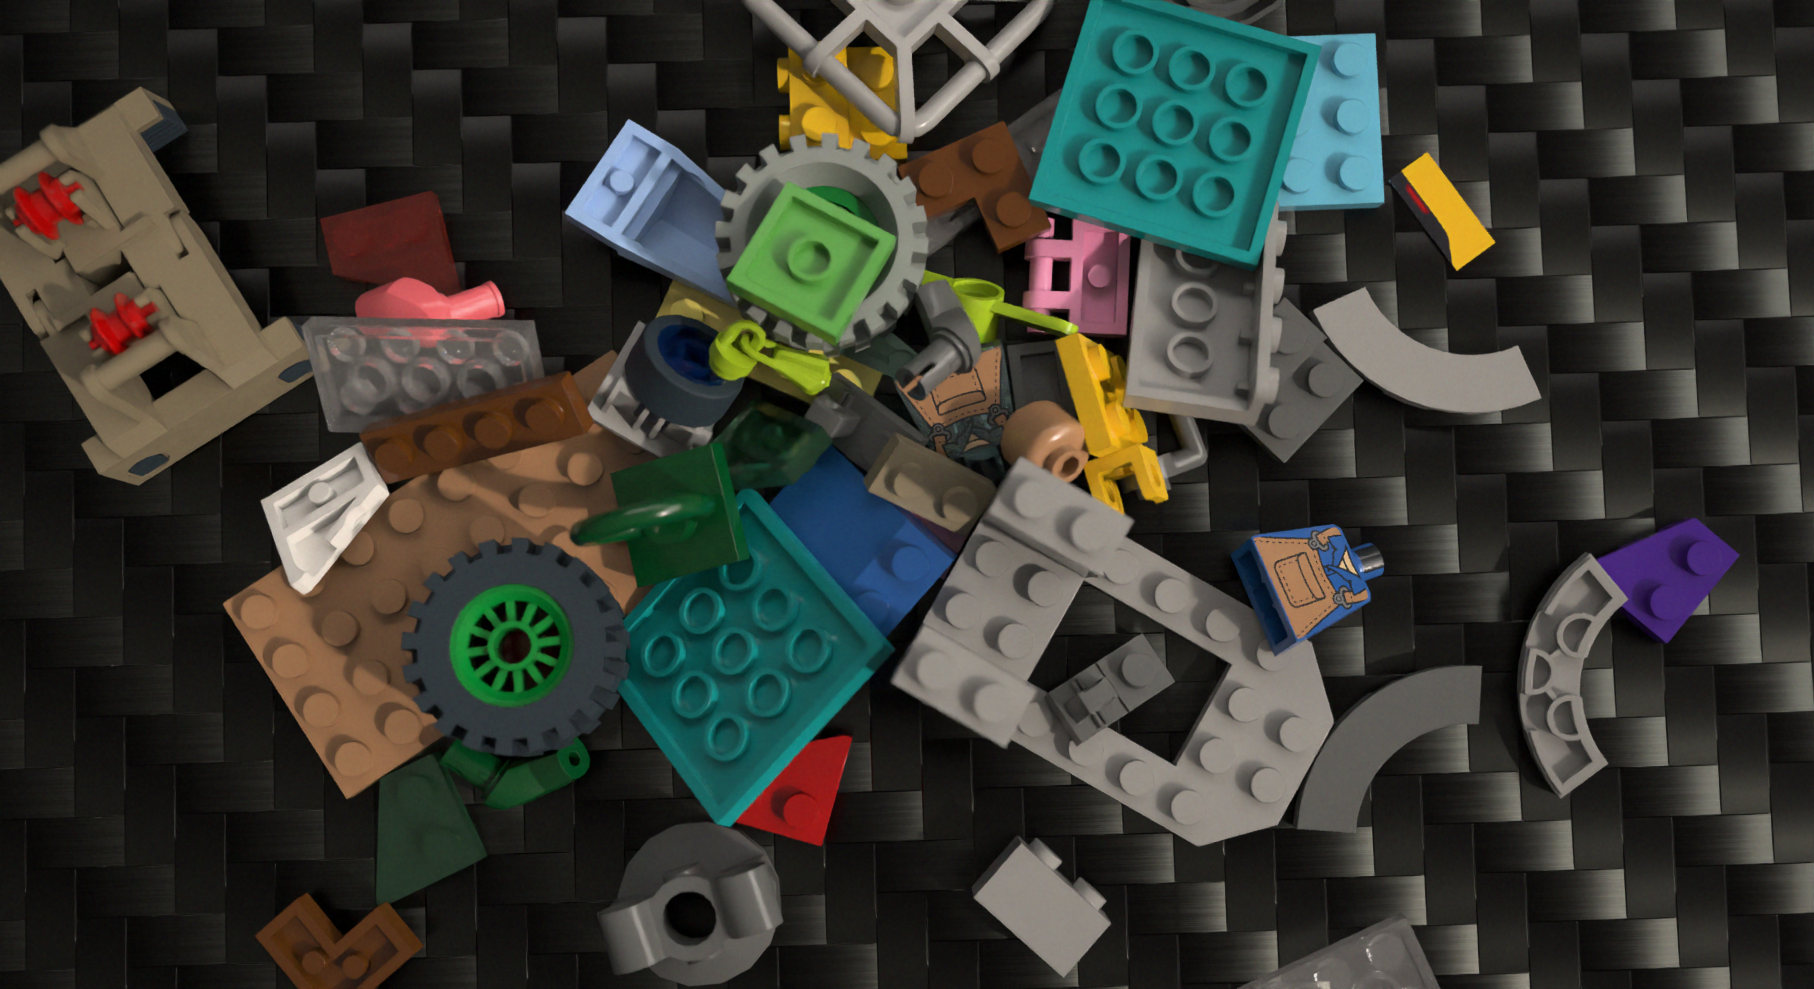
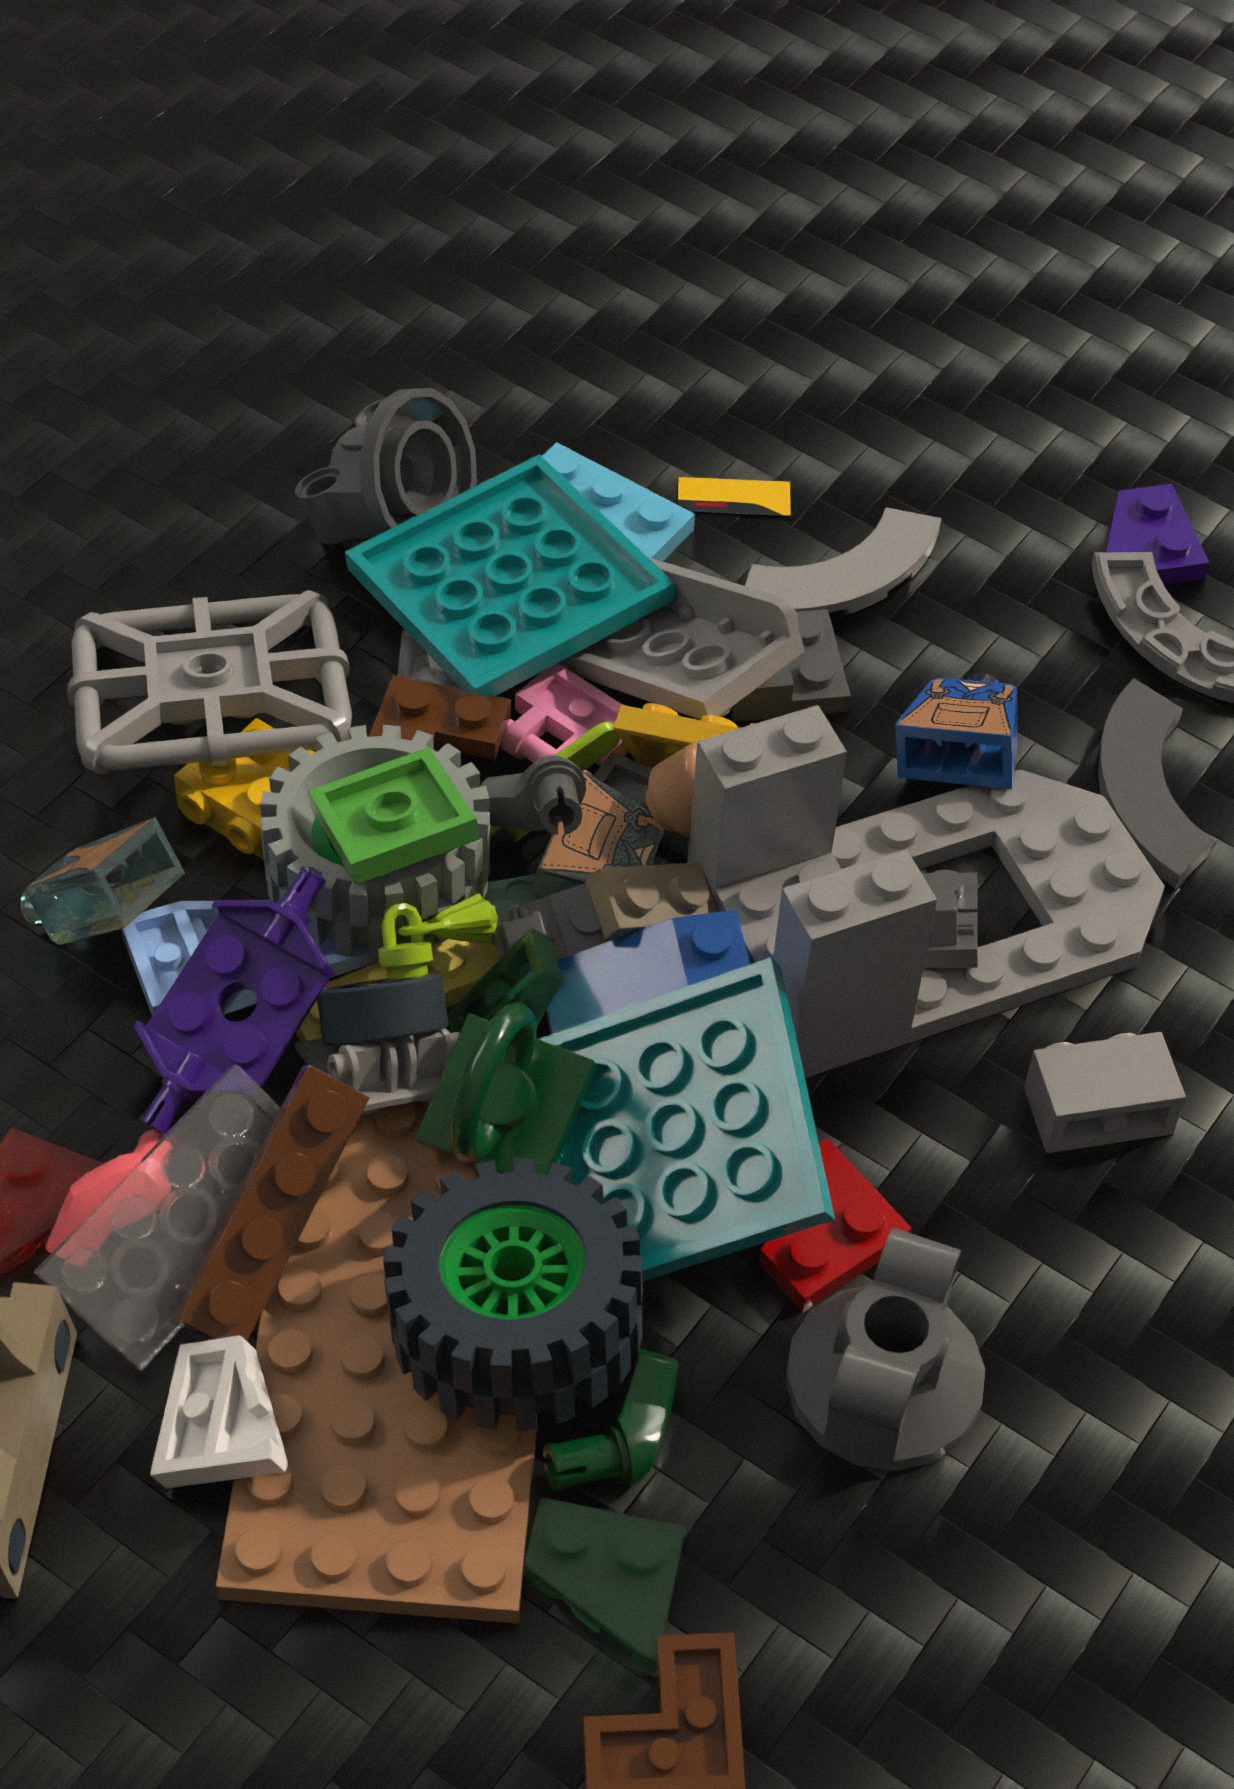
camera: 55 degrees left, 35 degrees down
none -> clear light blue torso [20,817,185,945]
none -> dark purple plate [134,866,334,1135]

